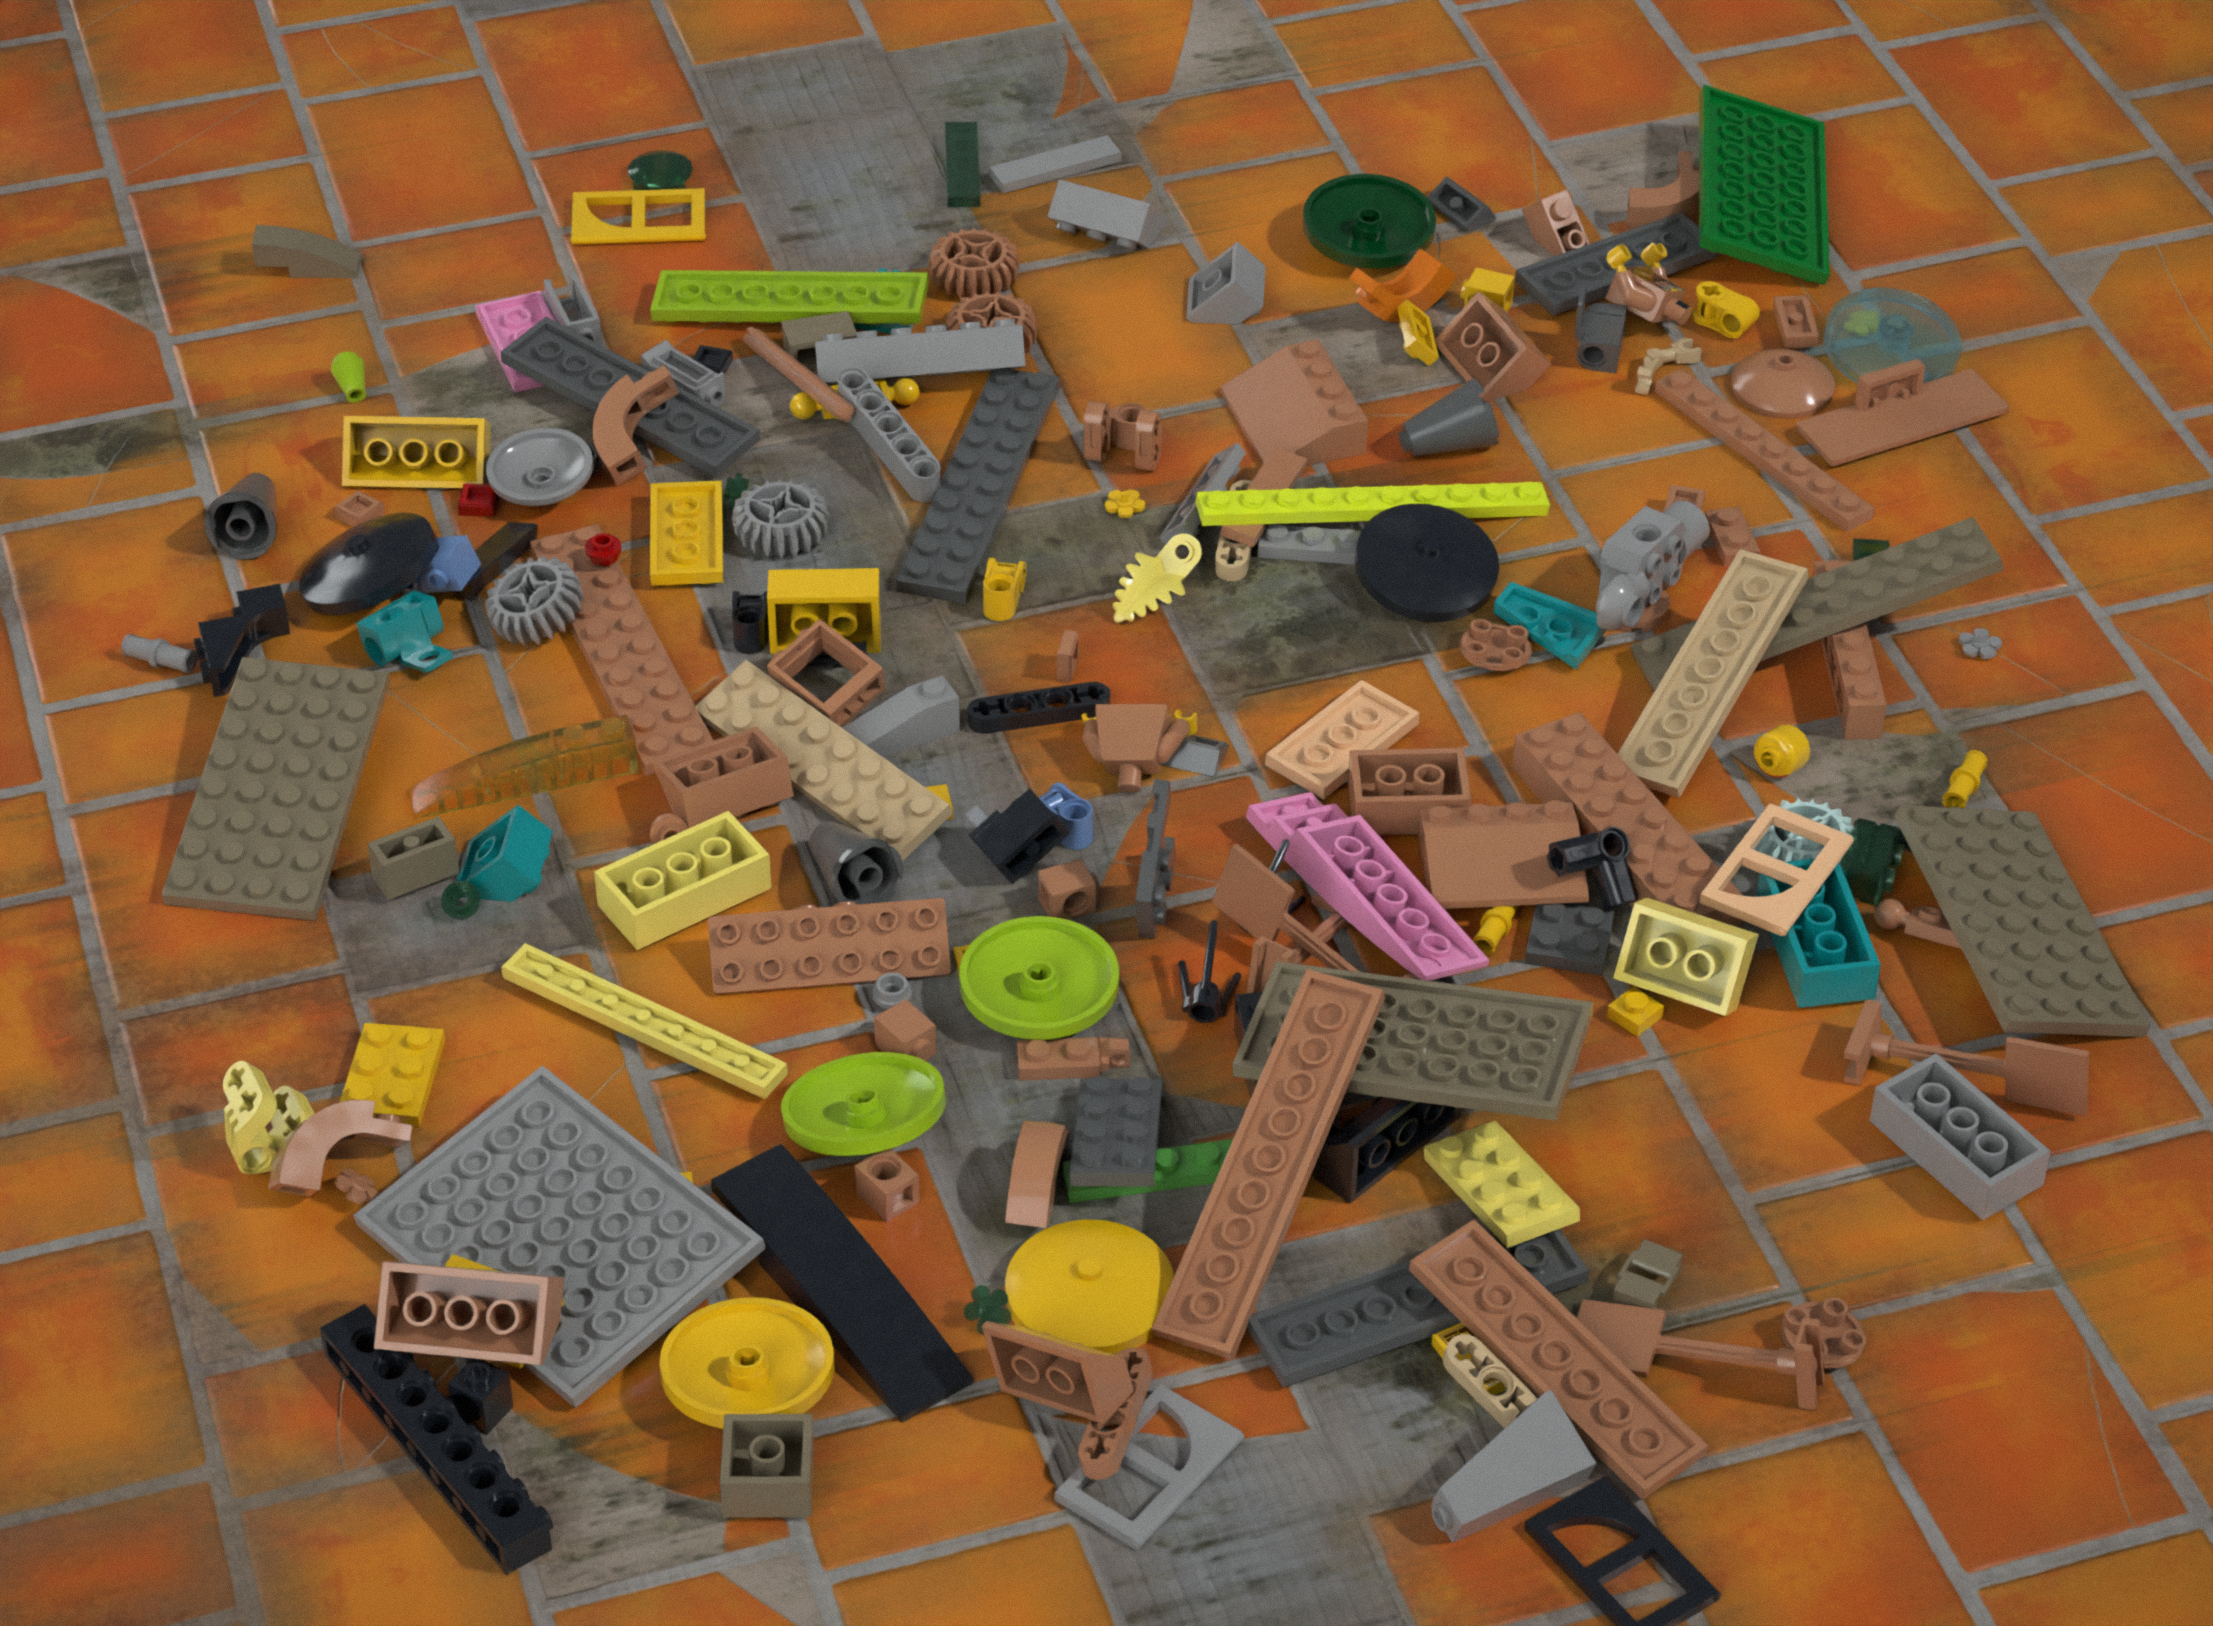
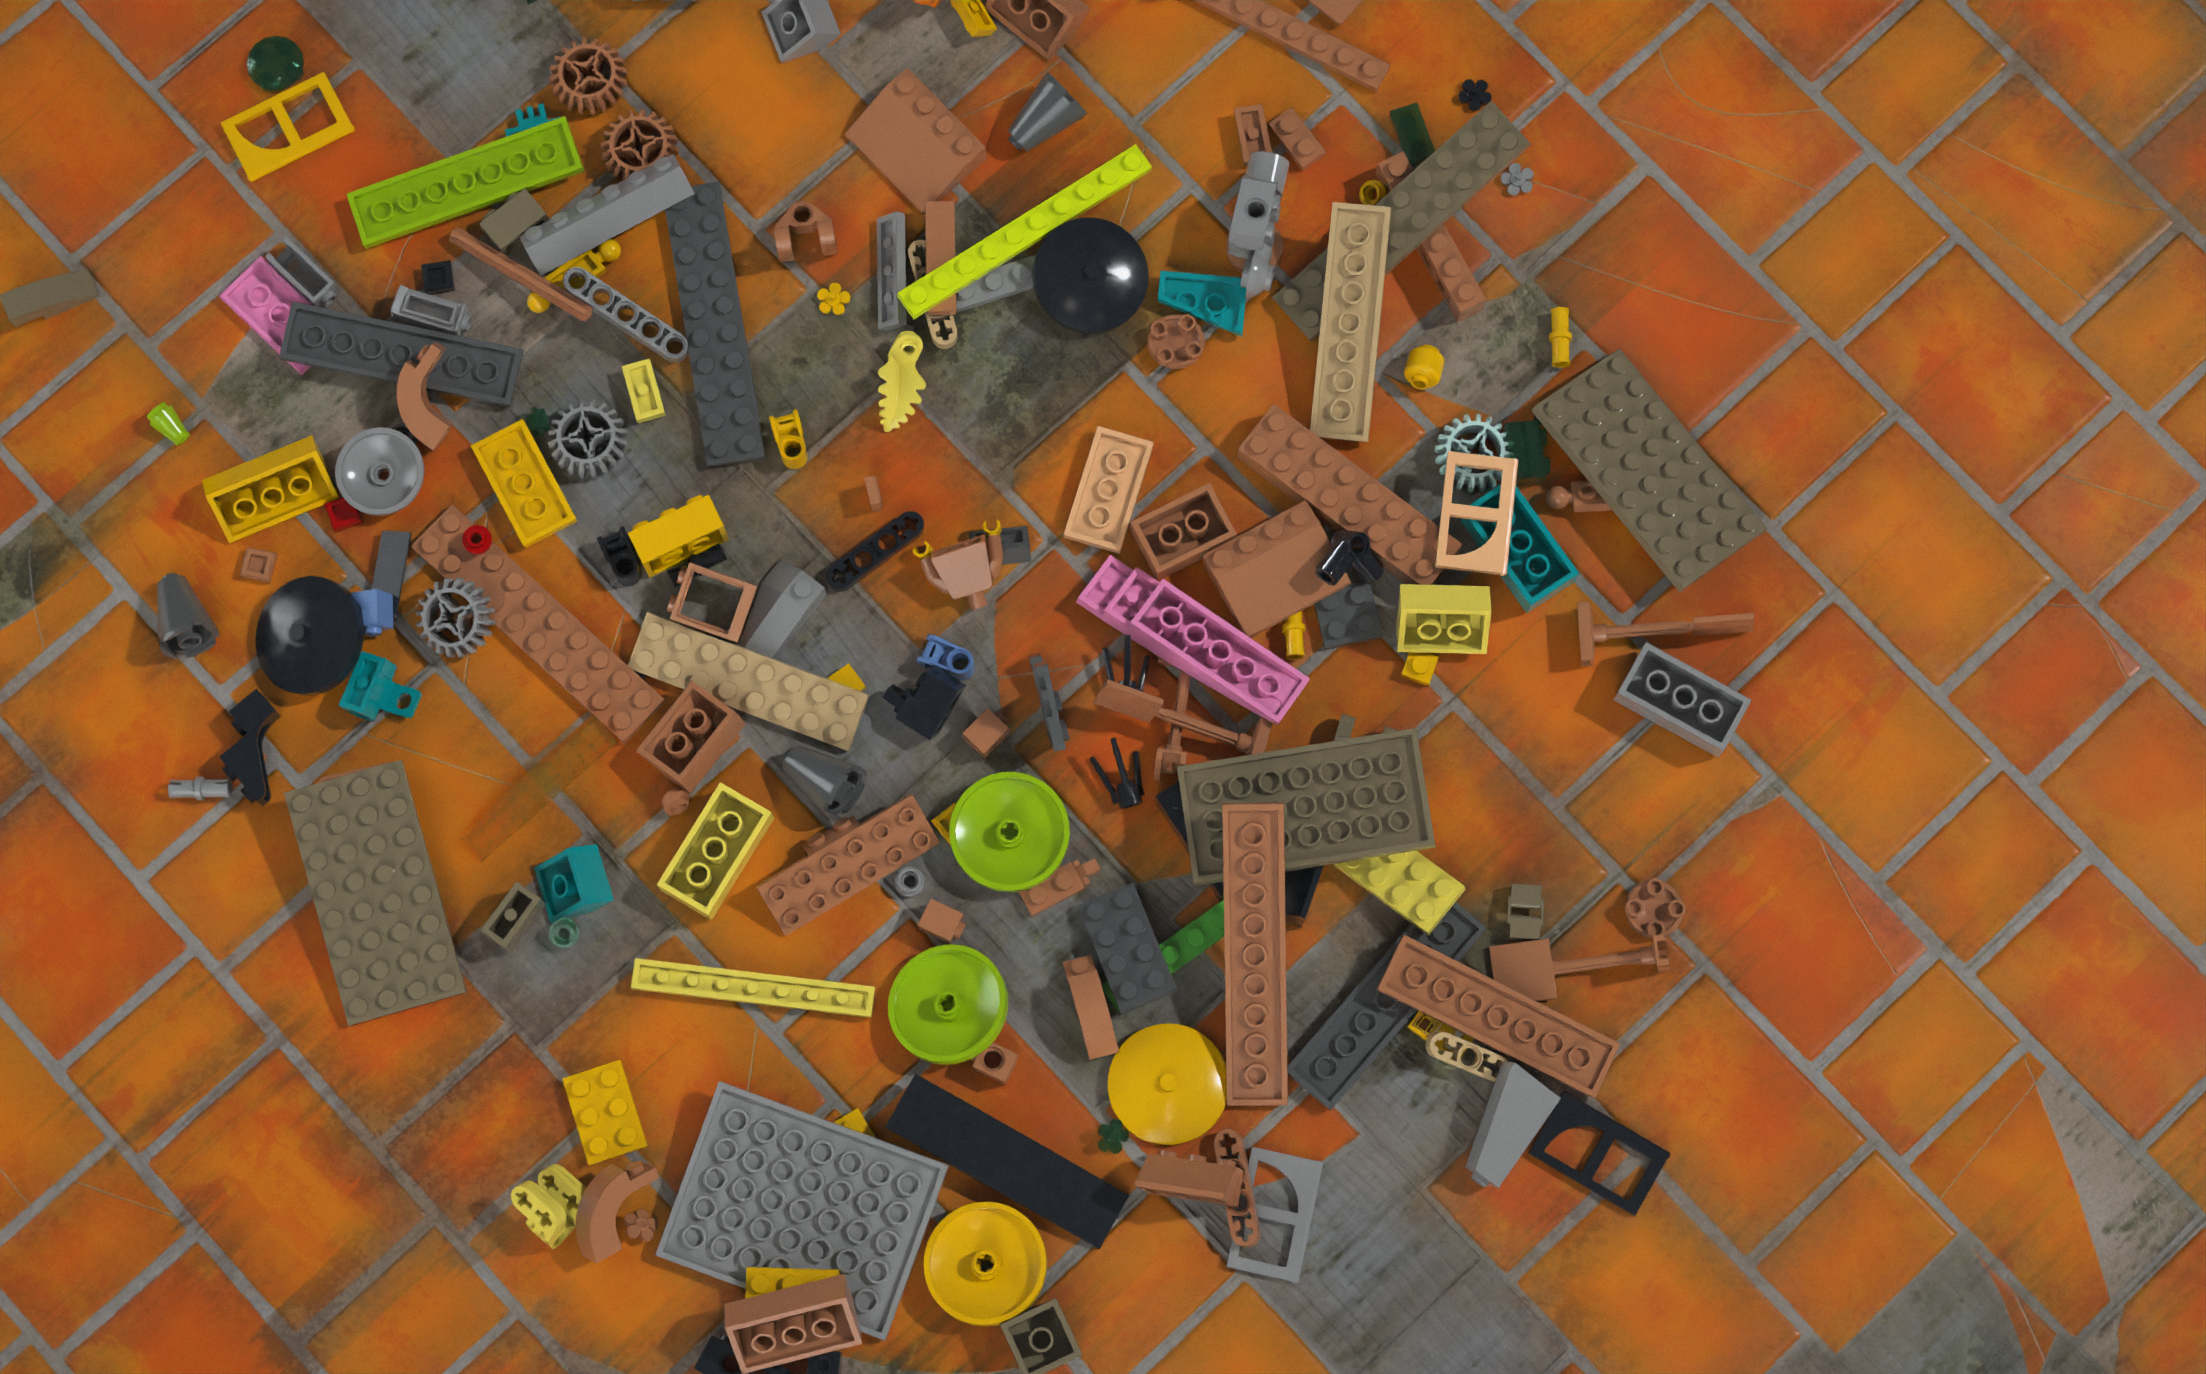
camera: 25 degrees left, 35 degrees up
none -> light yellow plate [622,358,666,423]

